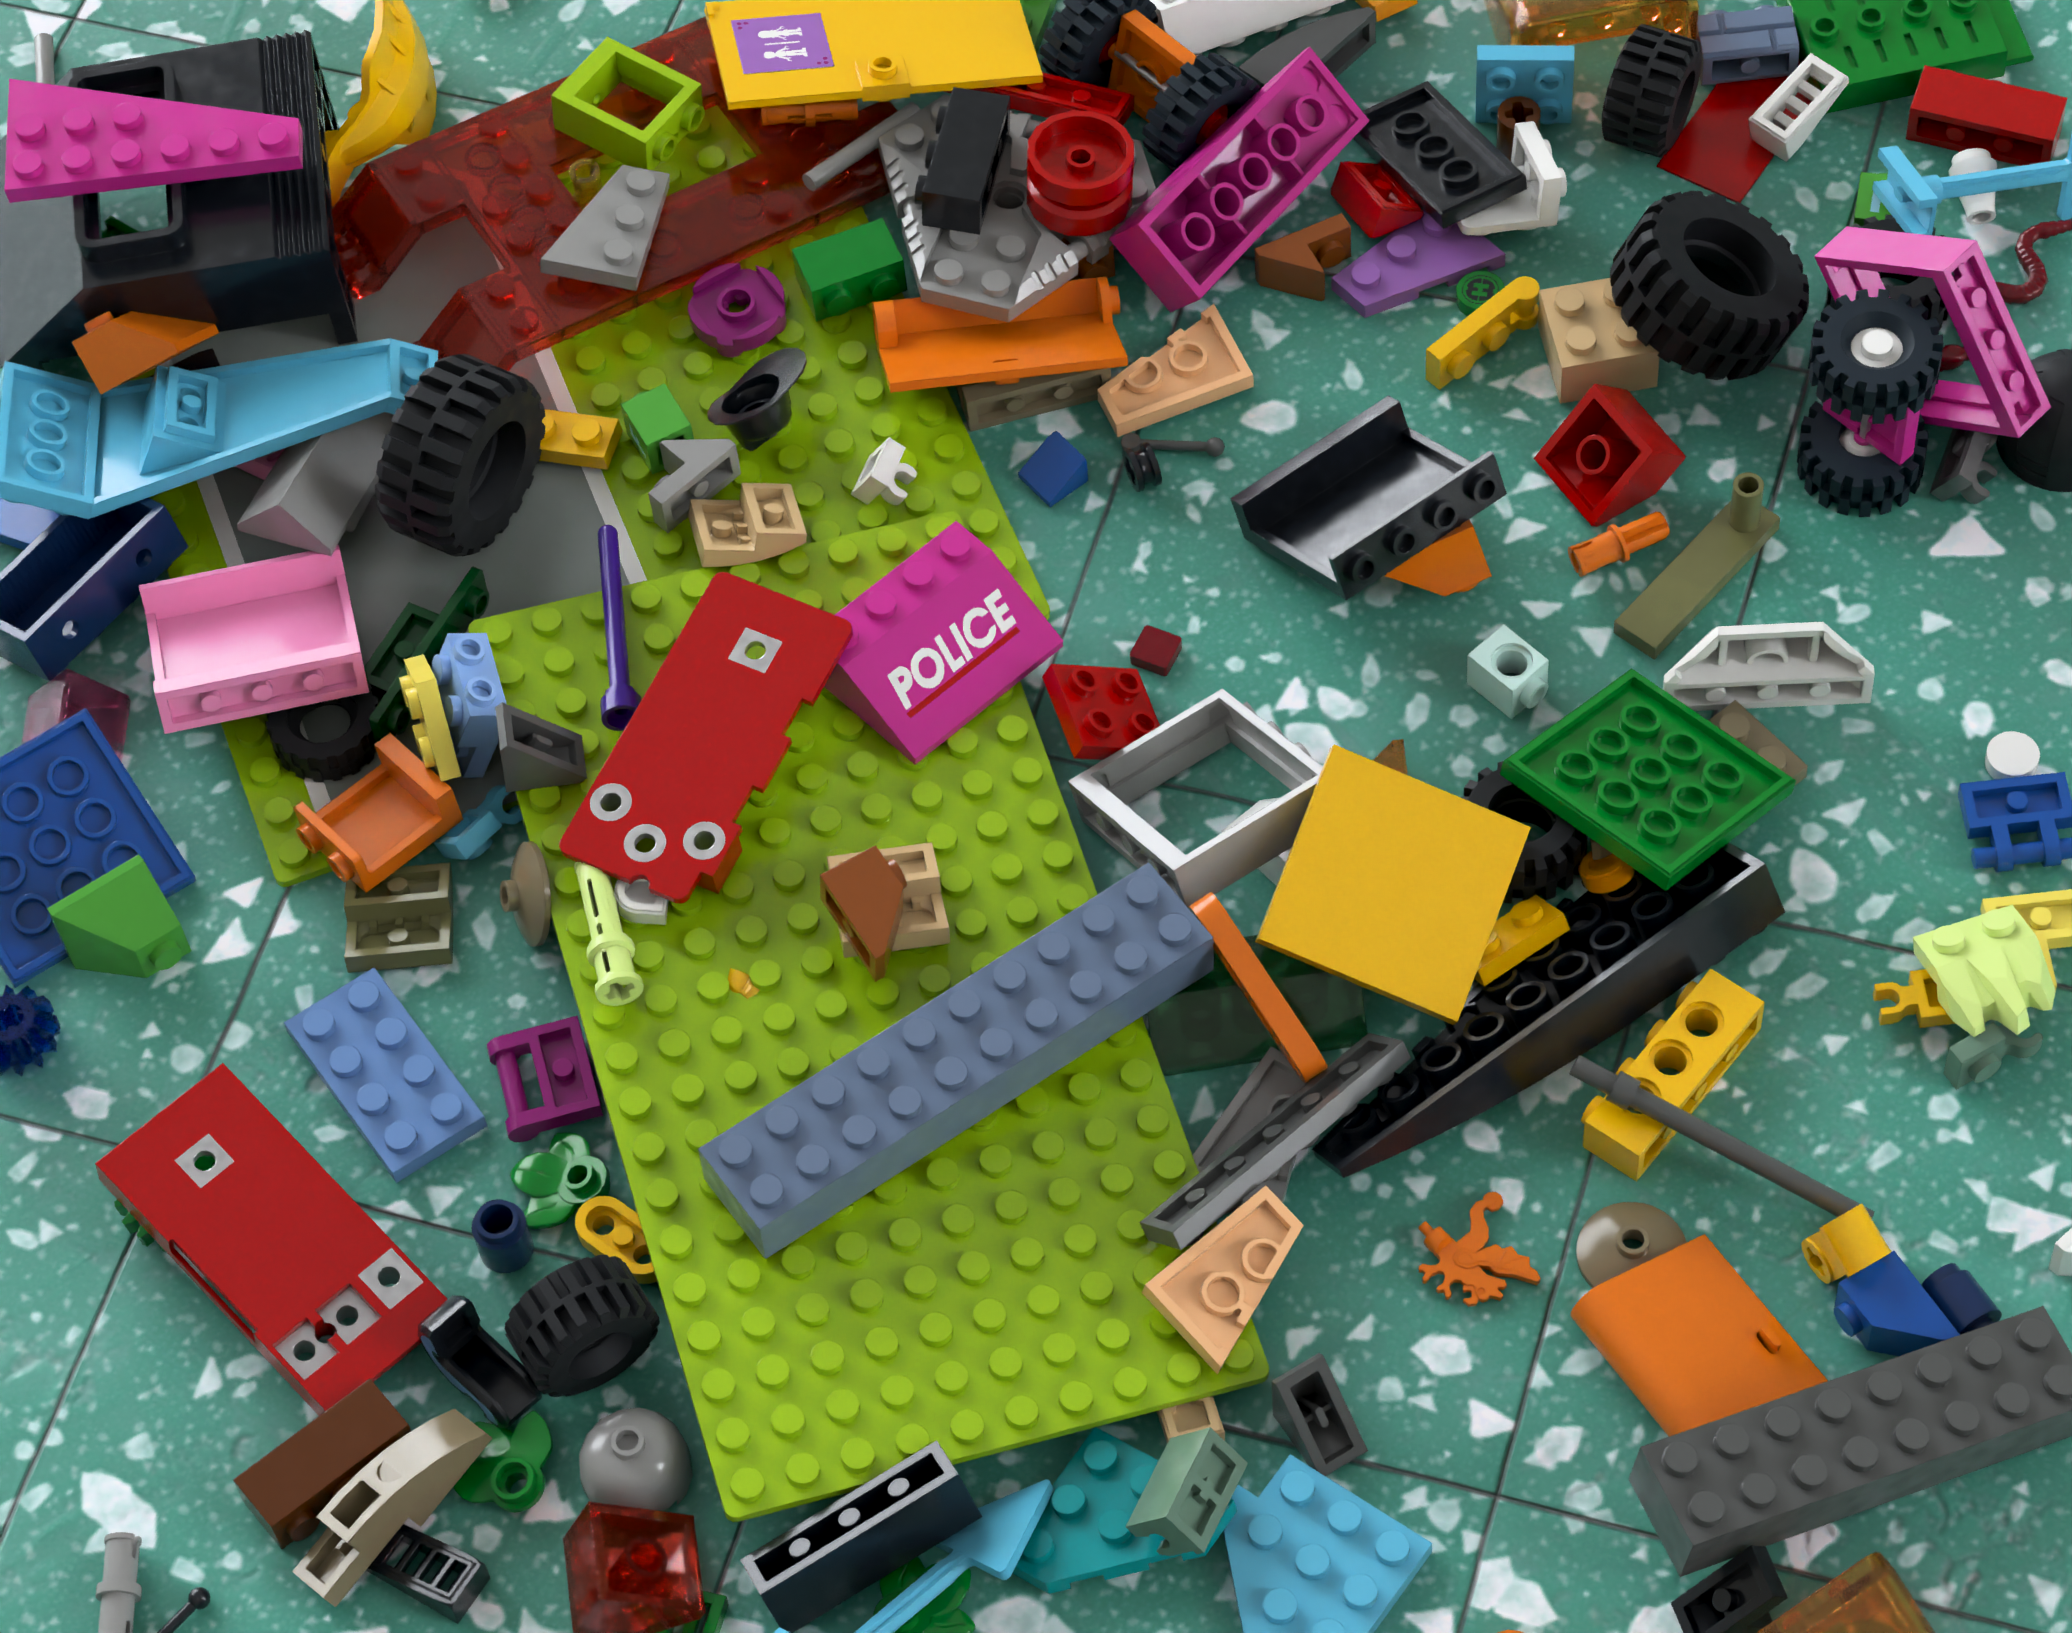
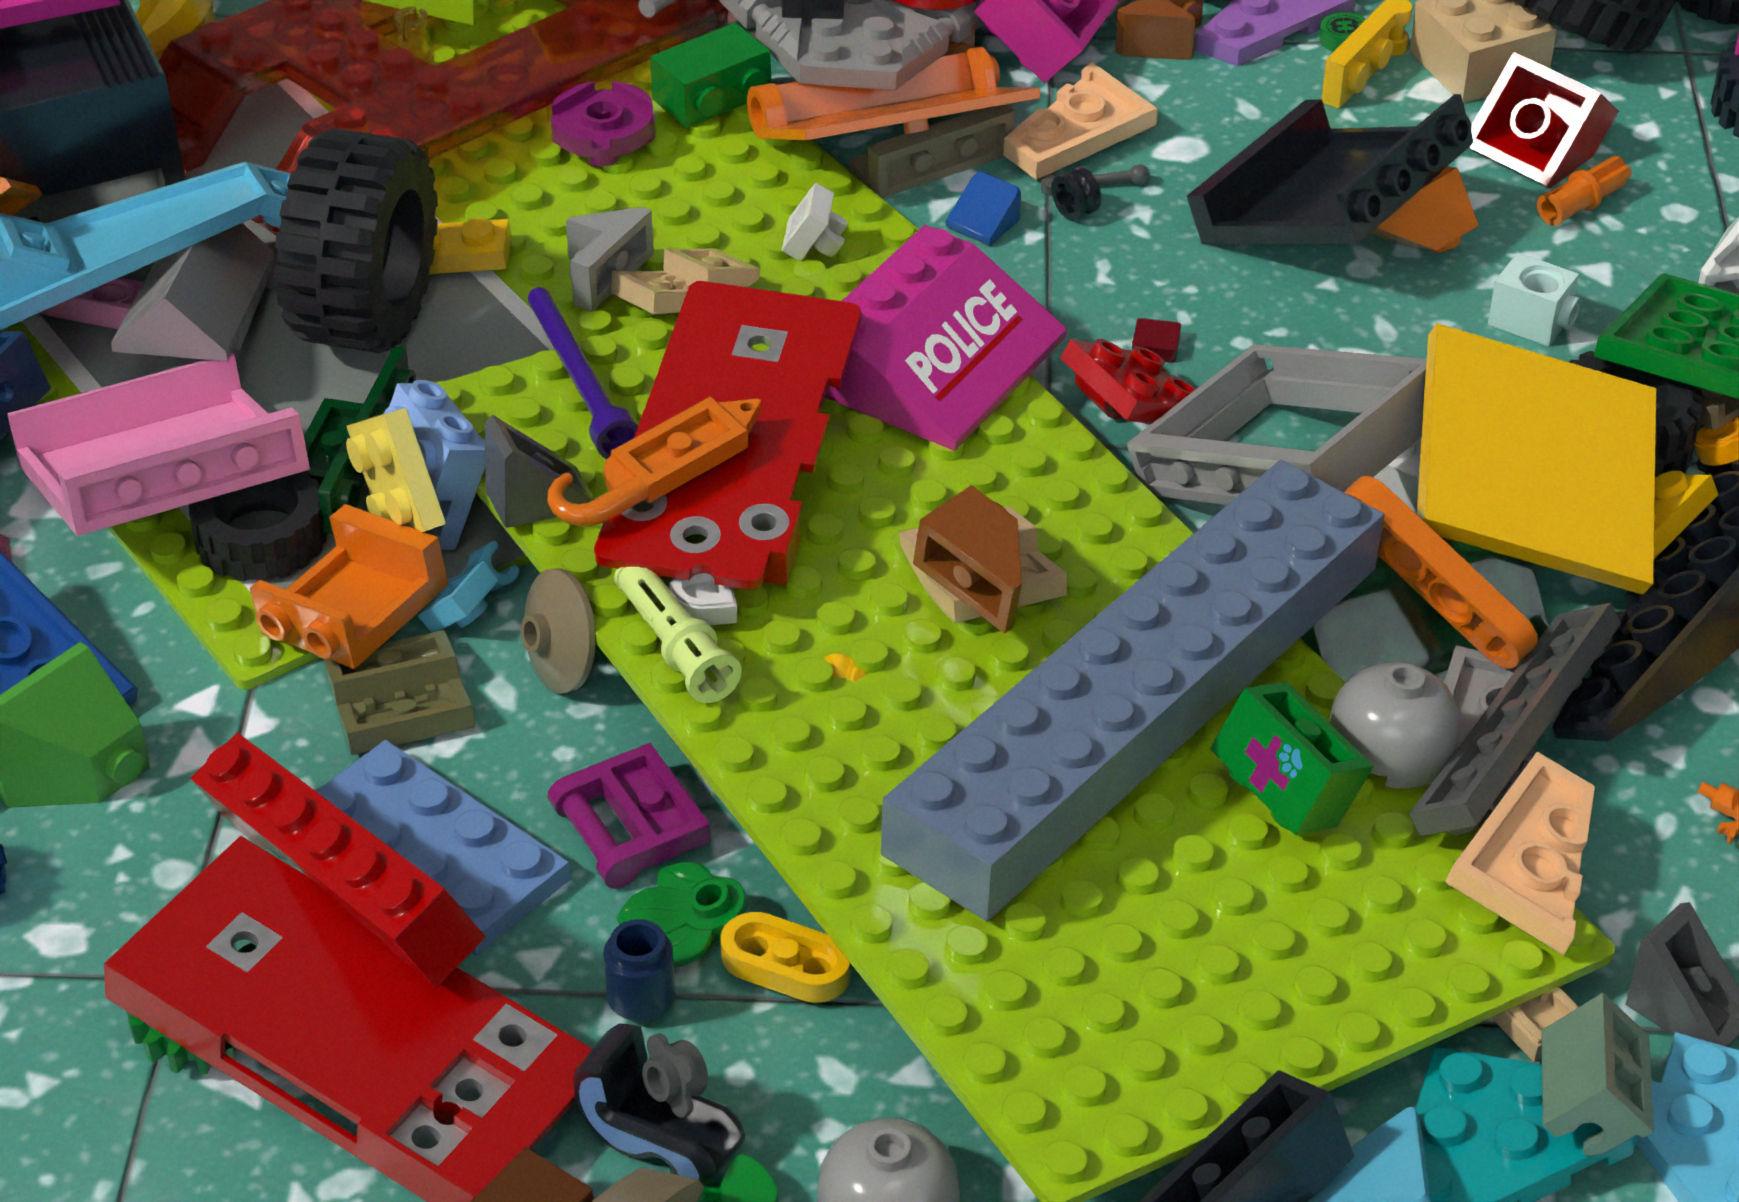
camera: 20 degrees left, 15 degrees down
black tyre [504,1255,660,1397] -> none
light grey wing [540,165,670,291] -> none
bright green brick [620,383,694,475] -> none
black piece [707,348,807,451] -> none
olive piece [1614,472,1780,660] -> none
none -> red arch [190,732,486,988]
none -> orange plate [547,396,761,526]
none -> dark grey plate [642,1033,708,1117]
none -> green brick [1210,682,1374,835]
none -> light grey cylinder [1329,662,1460,789]

